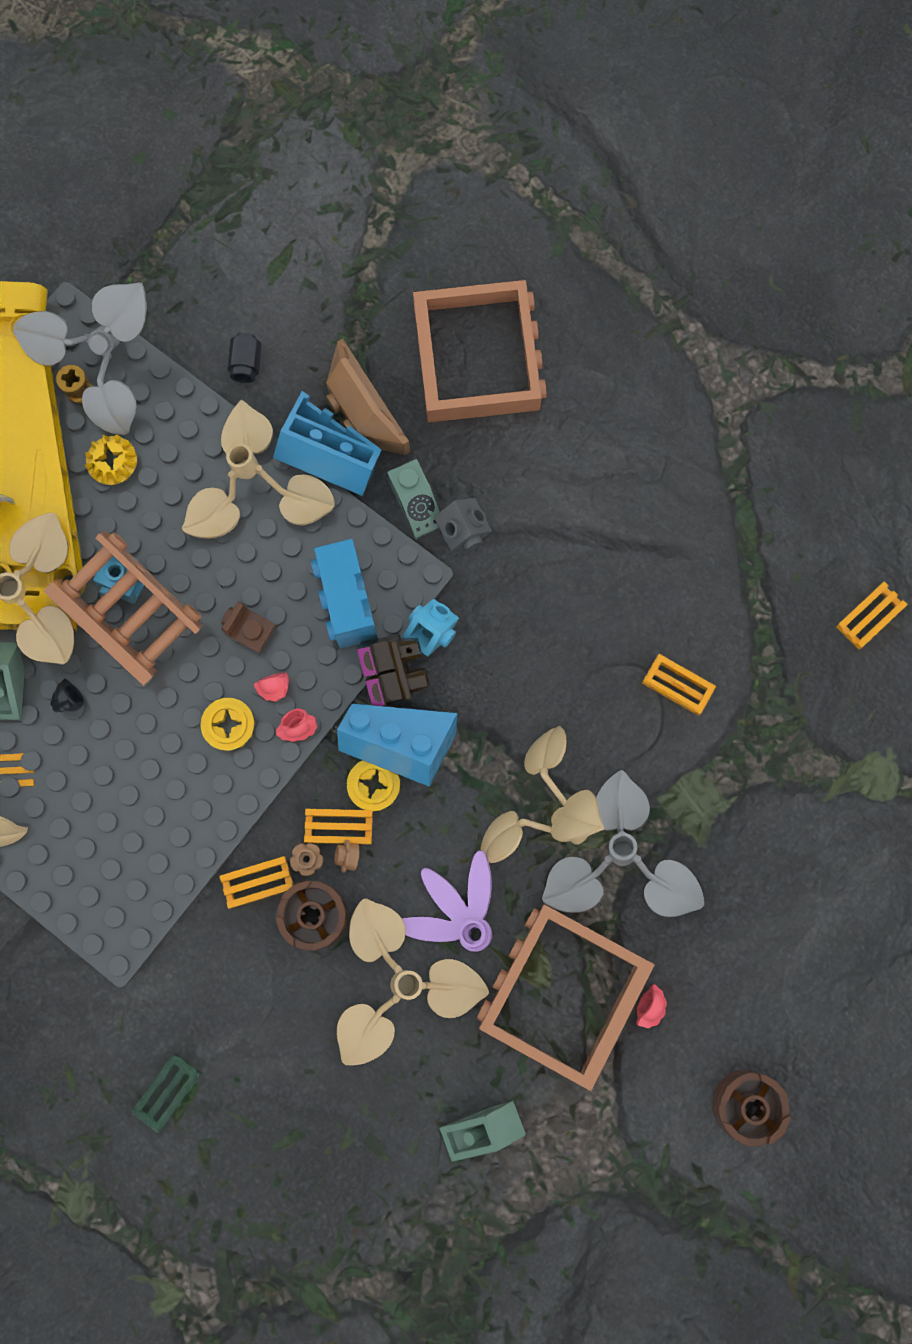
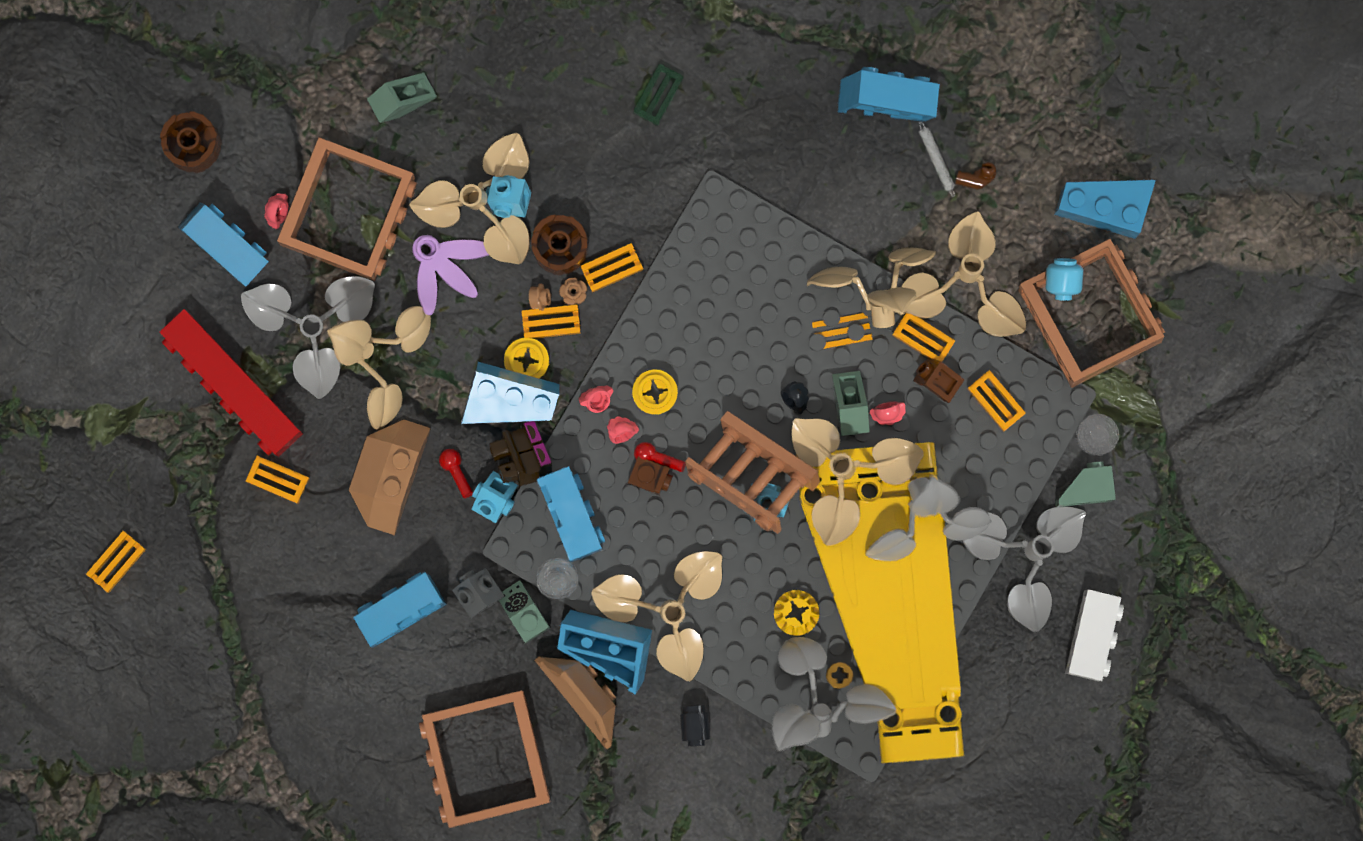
camera: 170 degrees right, 5 degrees up
none -> red brick [160,309,303,457]
none -> dark azure wedge [178,202,269,287]
none -> medium nougat wedge [349,420,431,535]
none -> dark azure wedge [353,572,447,648]
none -> red bar [439,449,473,498]
none -> medium azure brick [486,175,531,218]
none -> clear plate [536,558,579,599]
none -> red bar [634,442,686,472]

